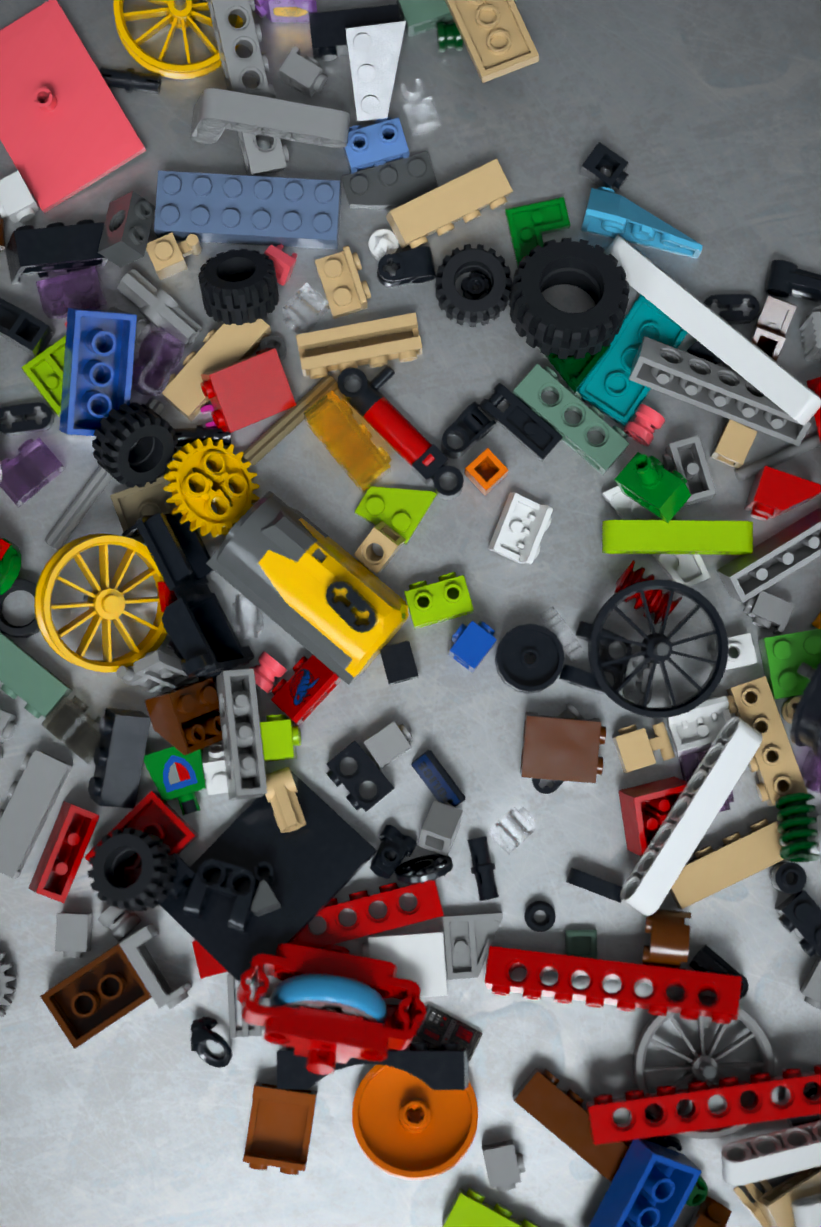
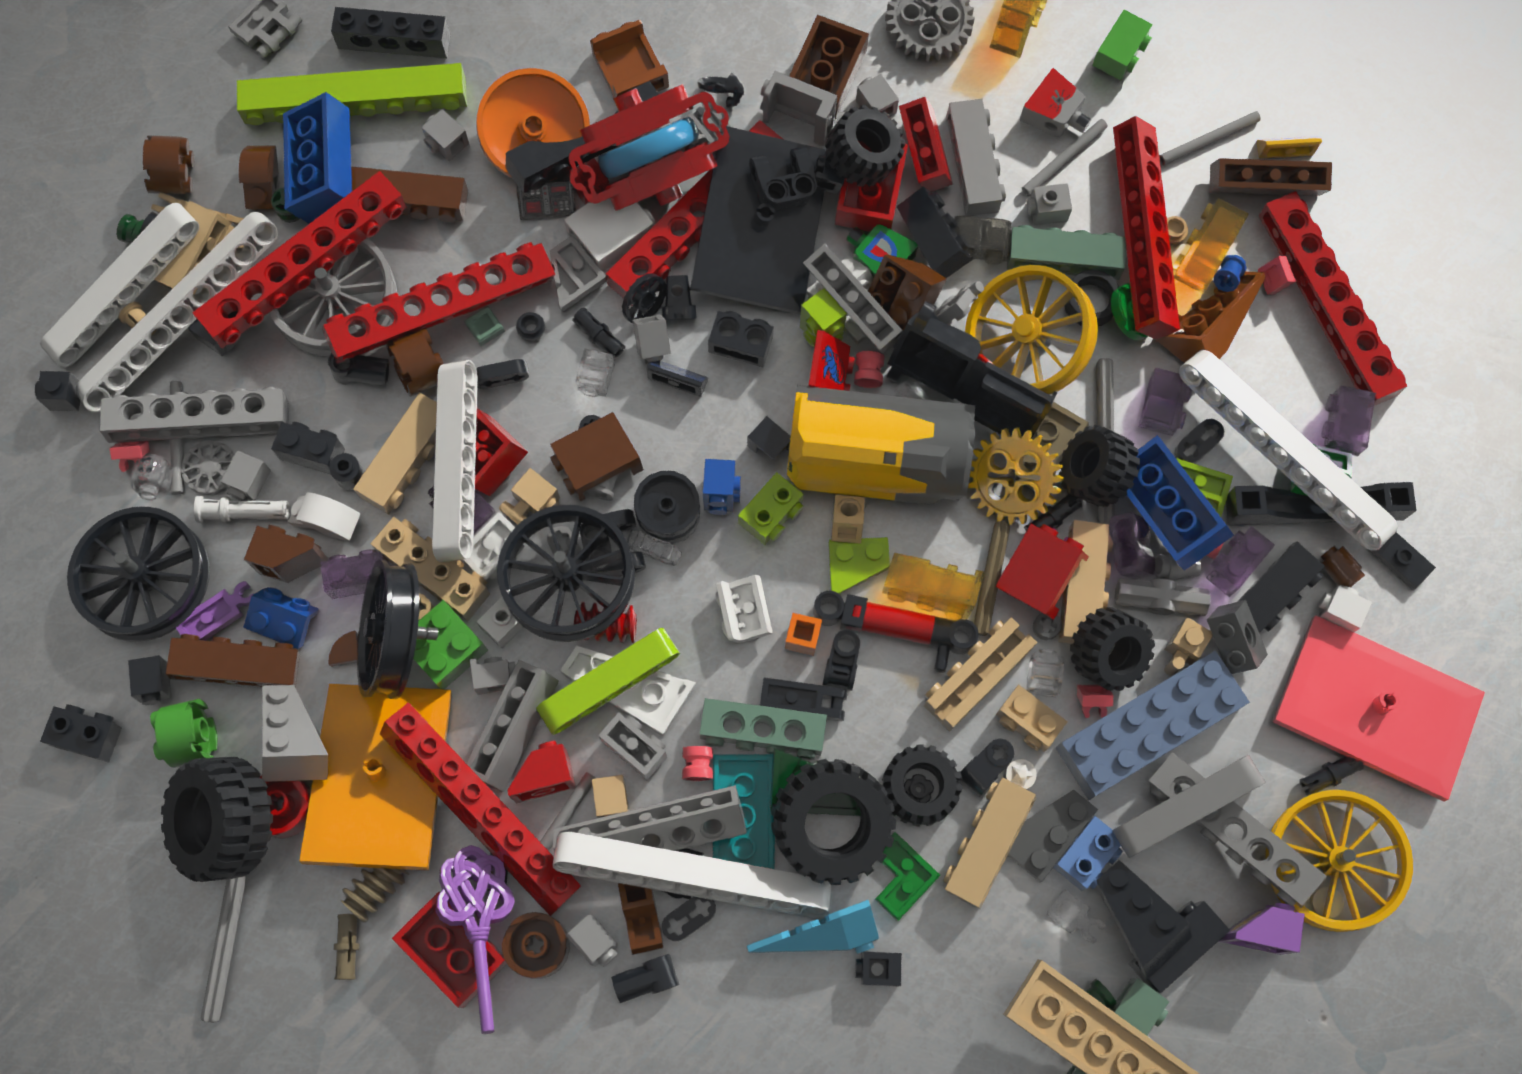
camera: 145 degrees right, 10 degrees down
dark grey slope [250,880,282,916] -> none
tan piece [265,767,306,833] -> none
light grey brick [279,45,328,98] -> none
black beam [325,581,378,633] -> none
light grey brick [363,722,413,768] -> none
green brick [614,452,691,523] -> none
dark green piece [776,793,820,862] -> none

